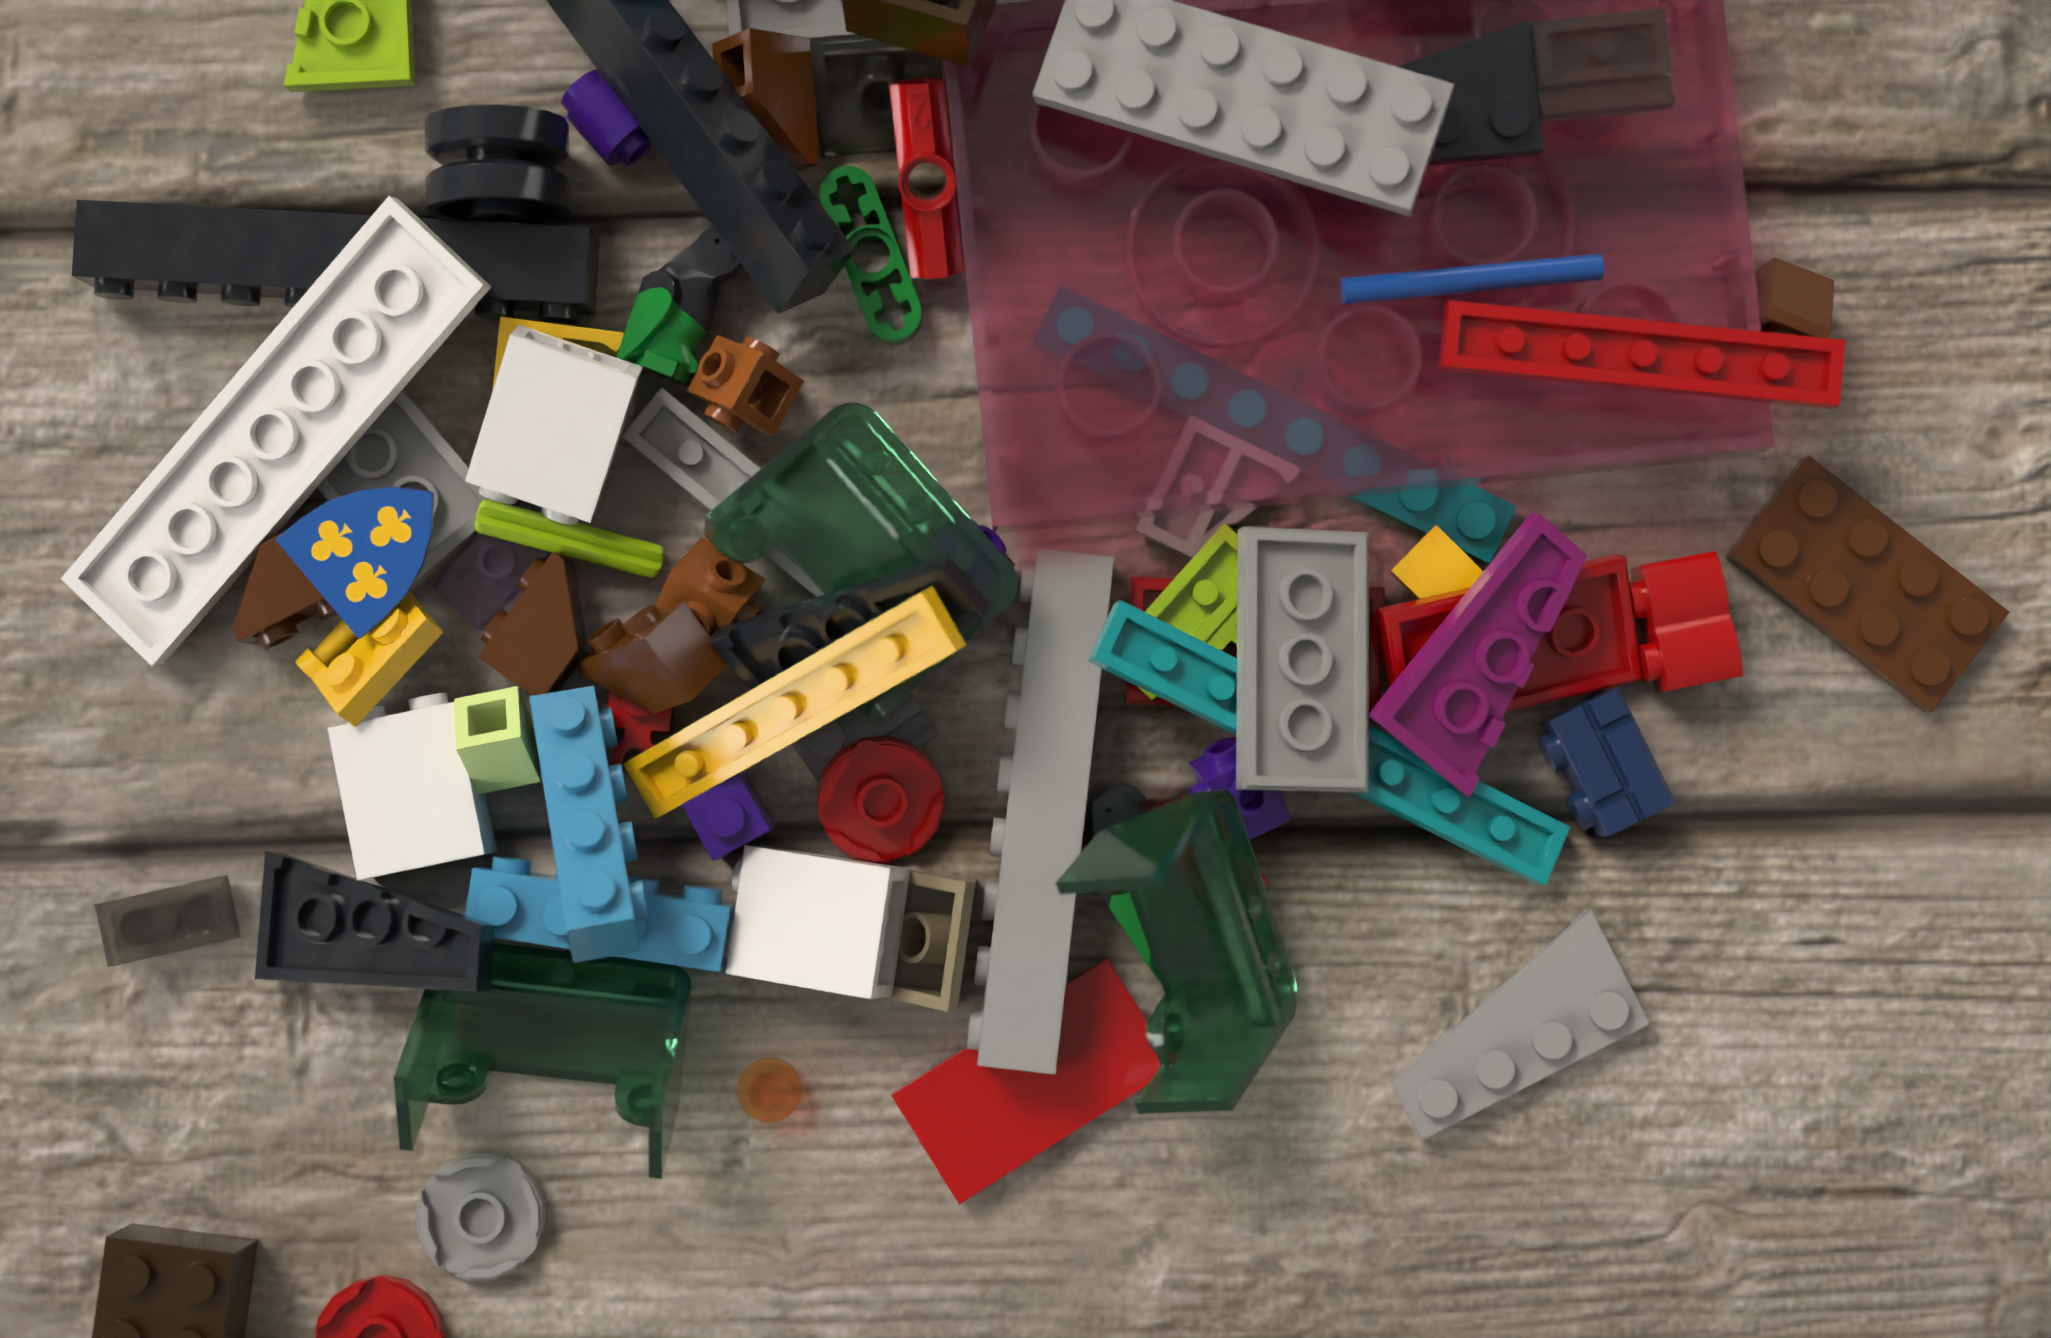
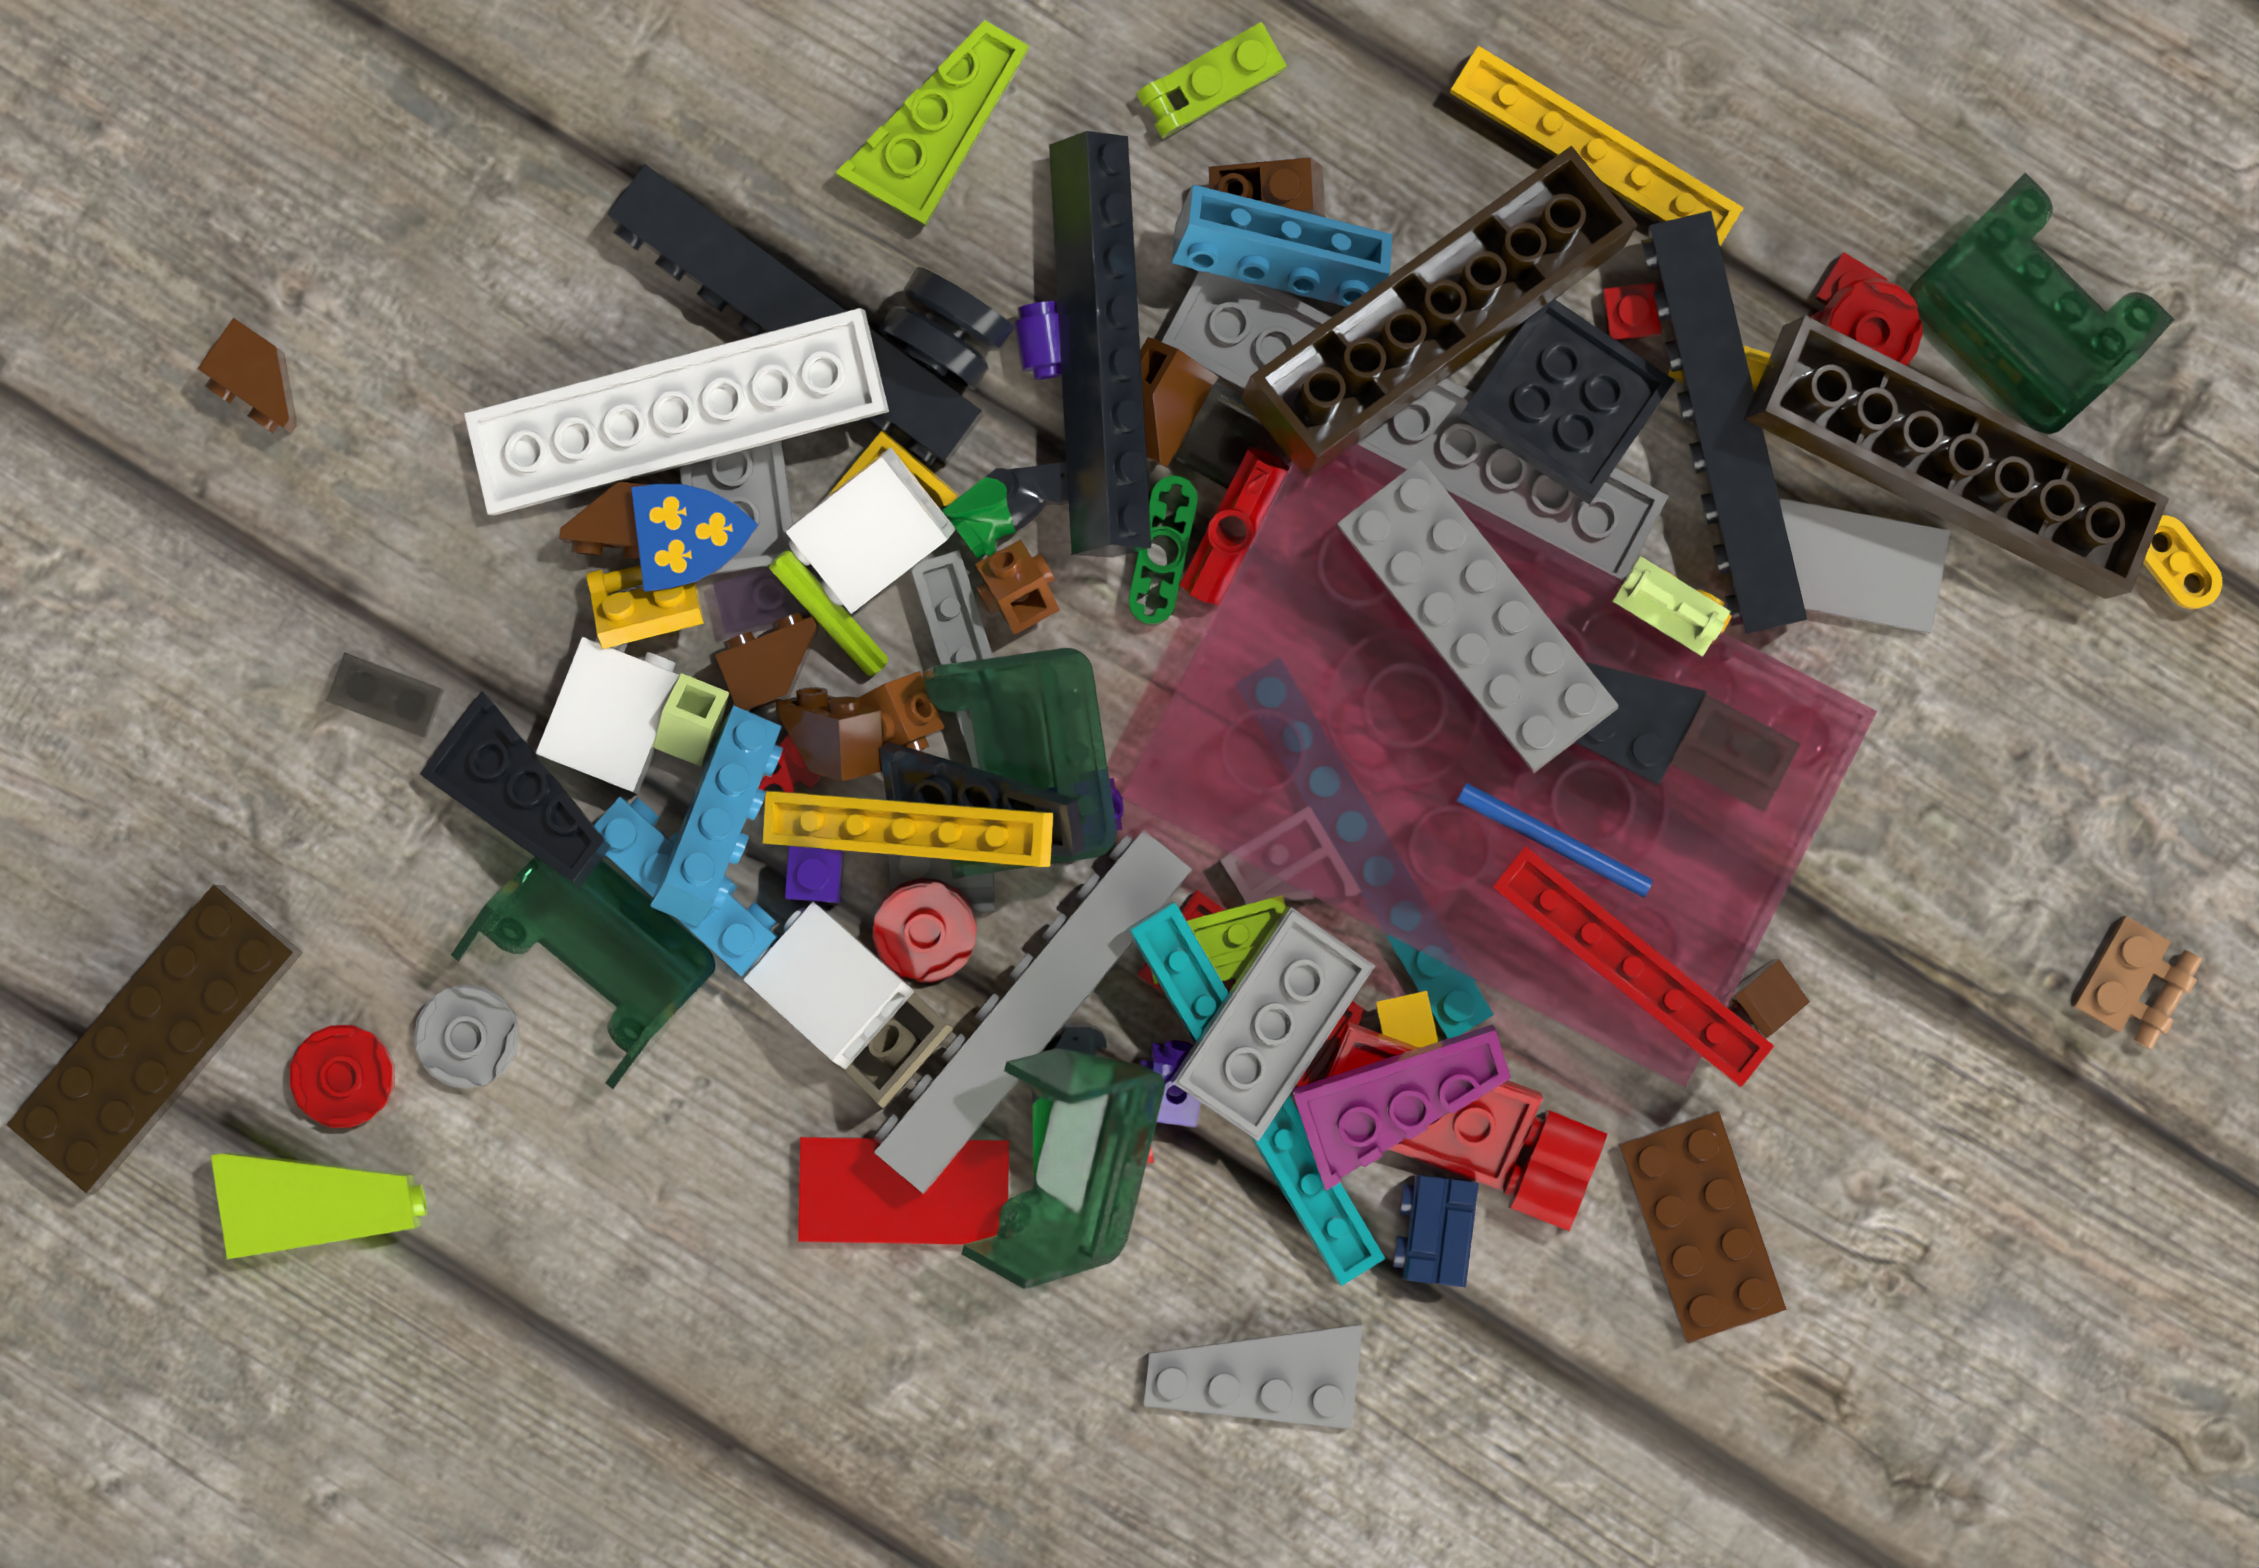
camera: 30 degrees right, 0 degrees up
clear orange plate [737,1057,802,1122] -> none

